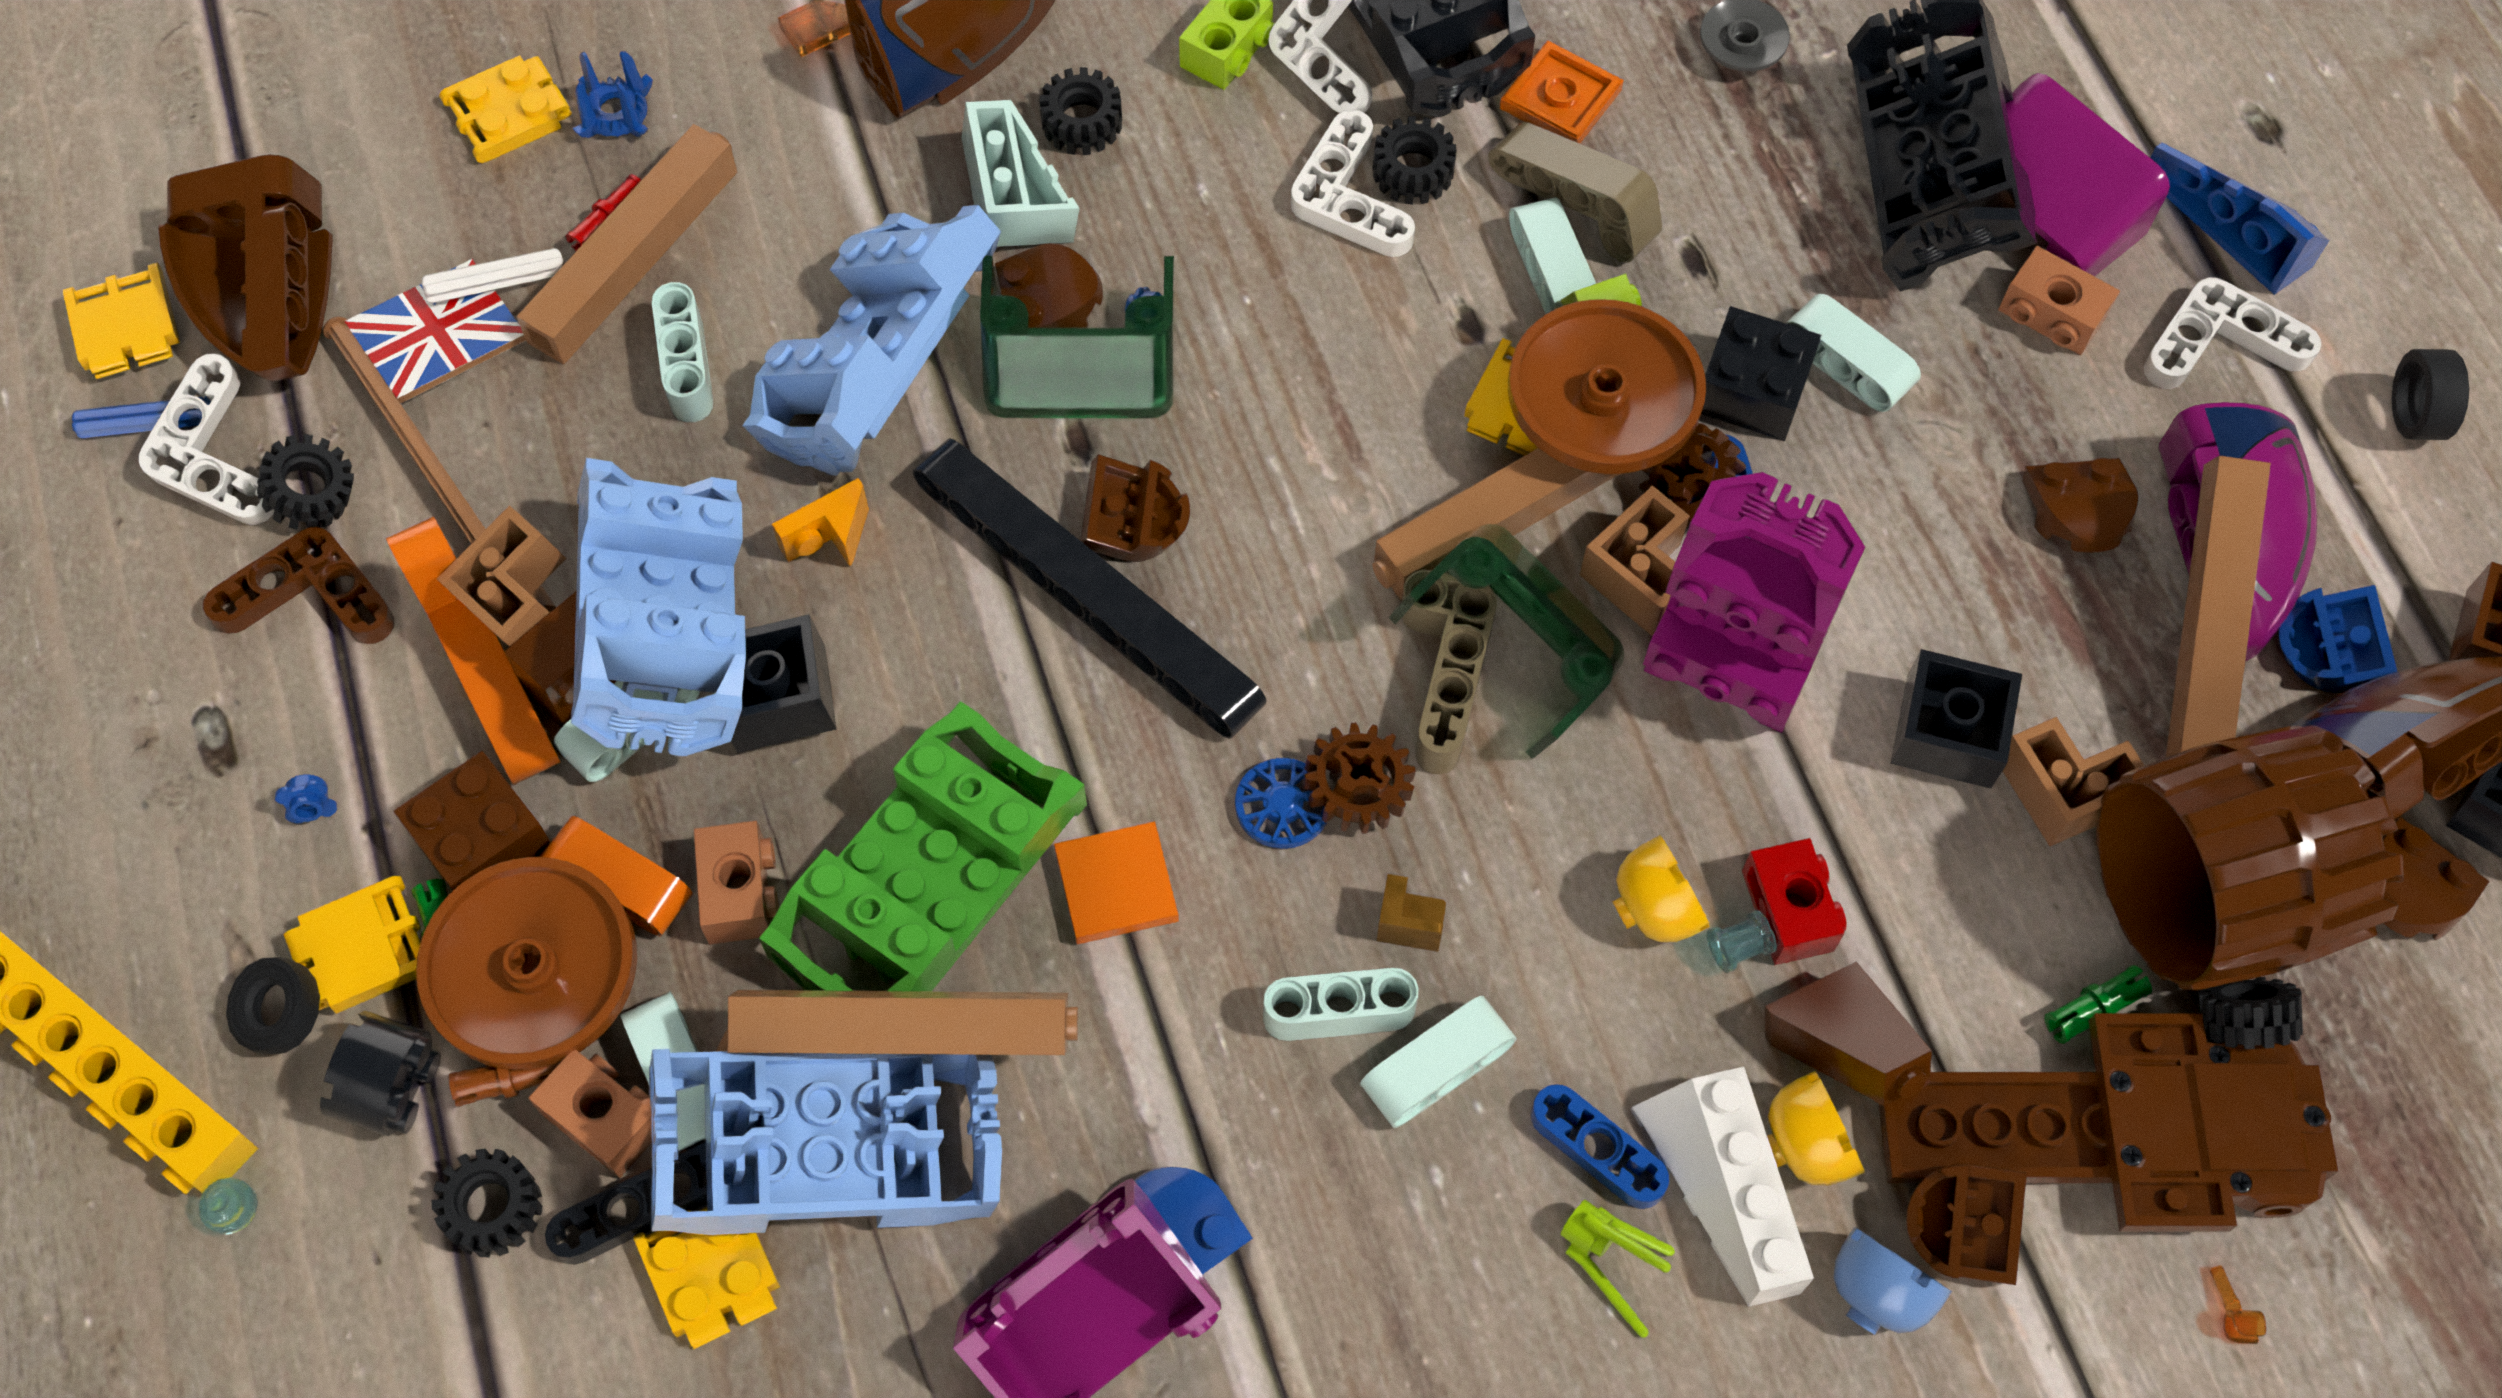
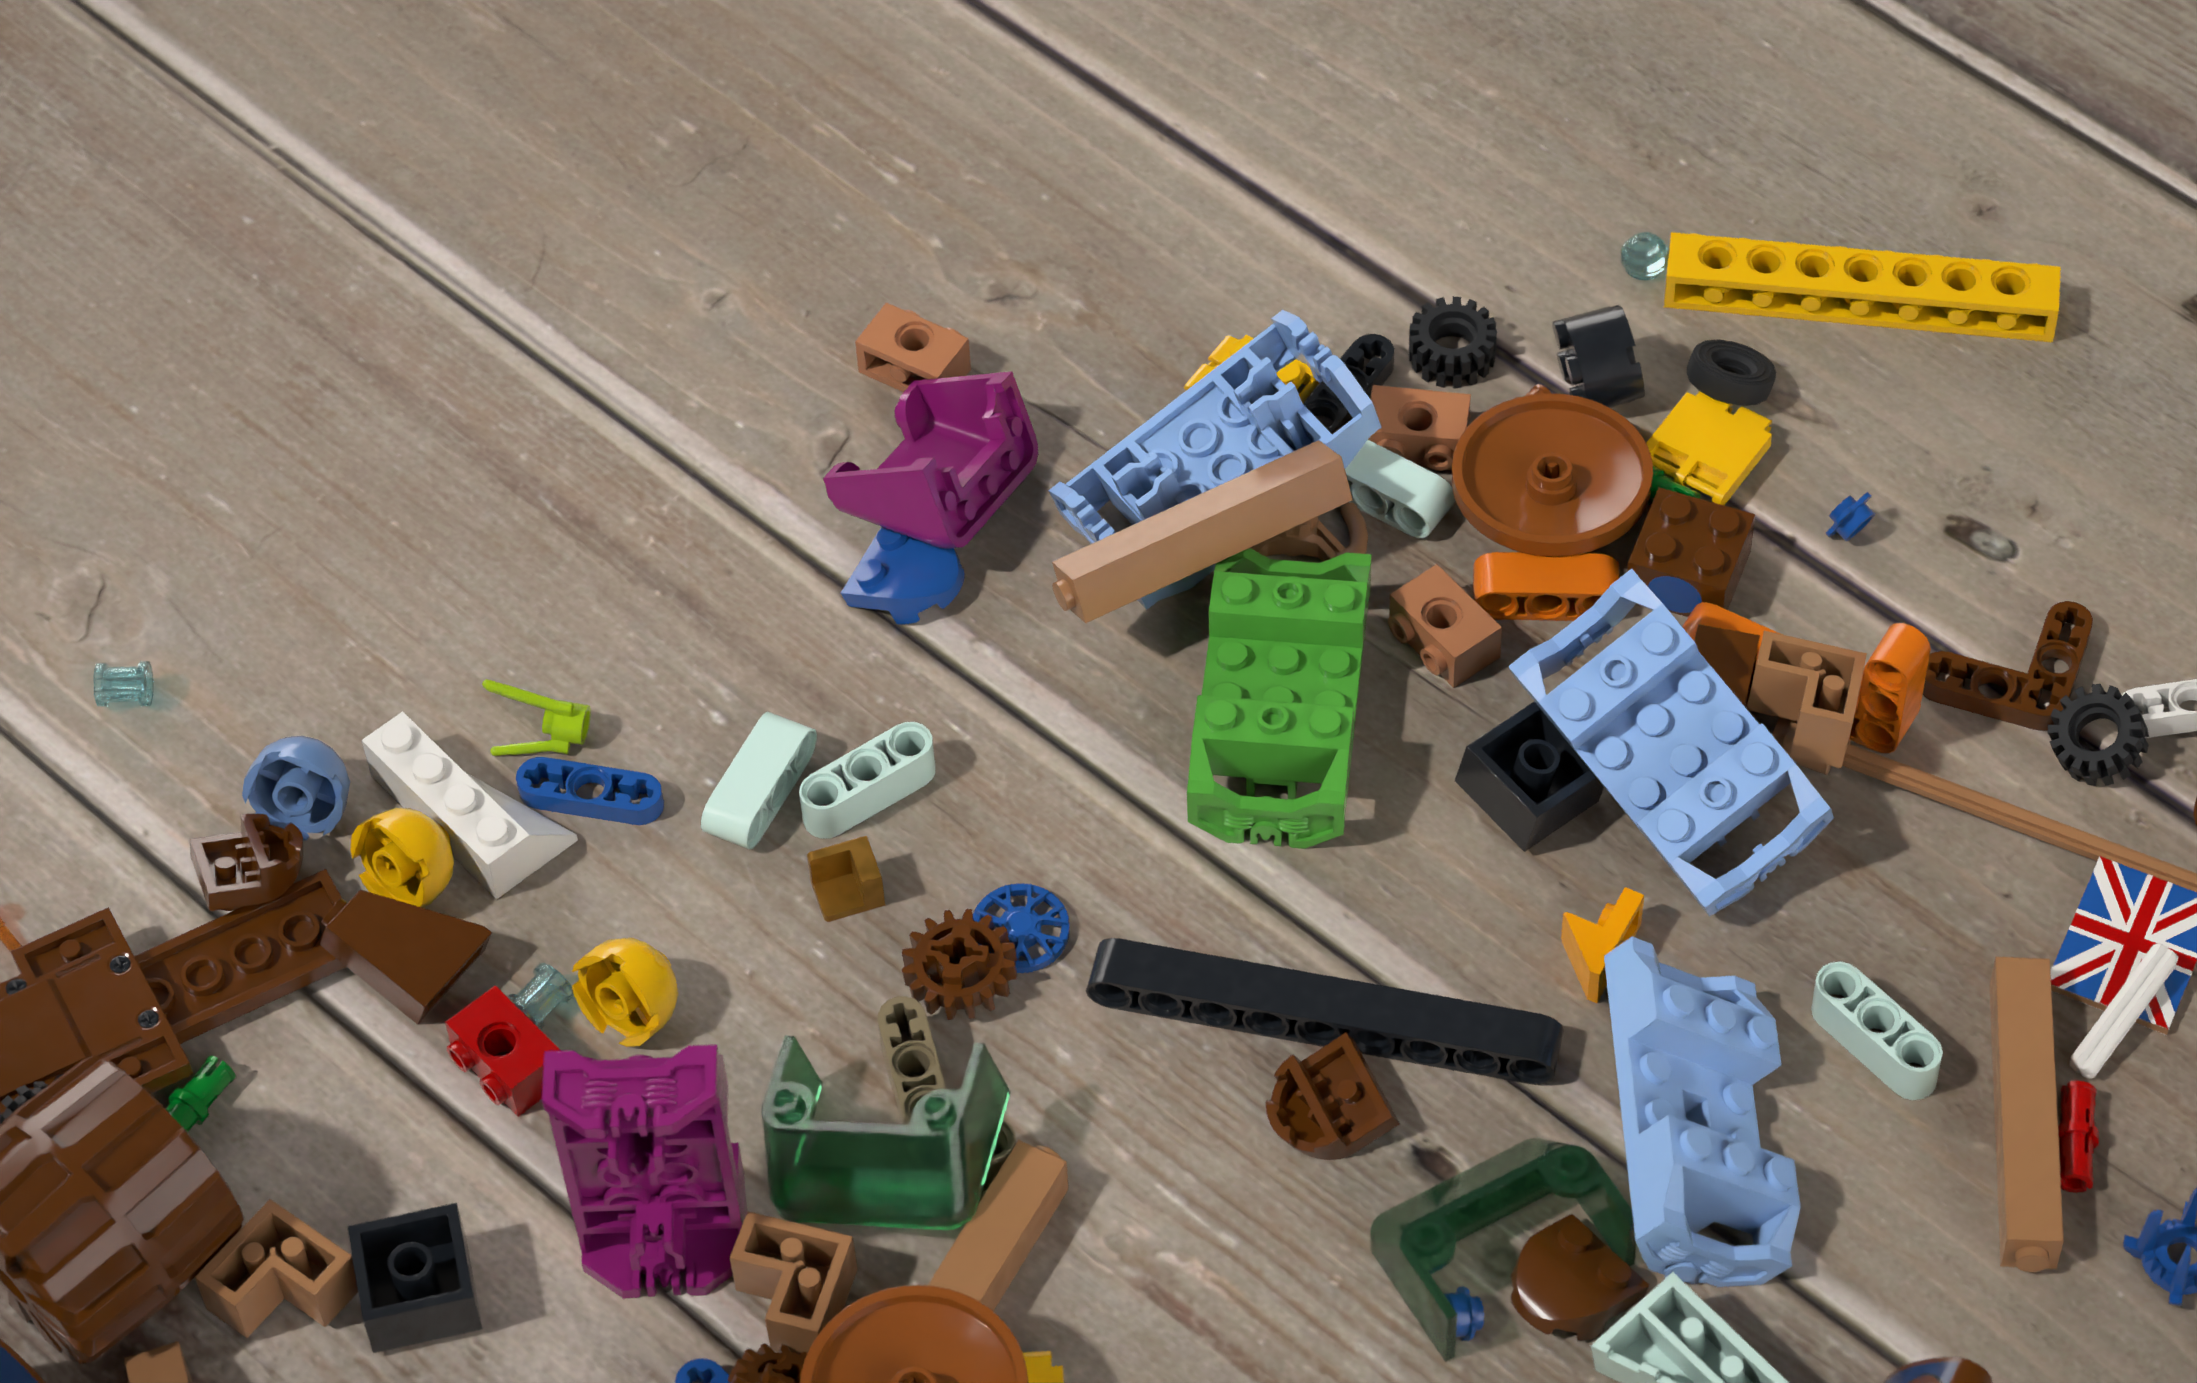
camera: 155 degrees right, 10 degrees down
orange tile [1054,821,1179,945] -> none

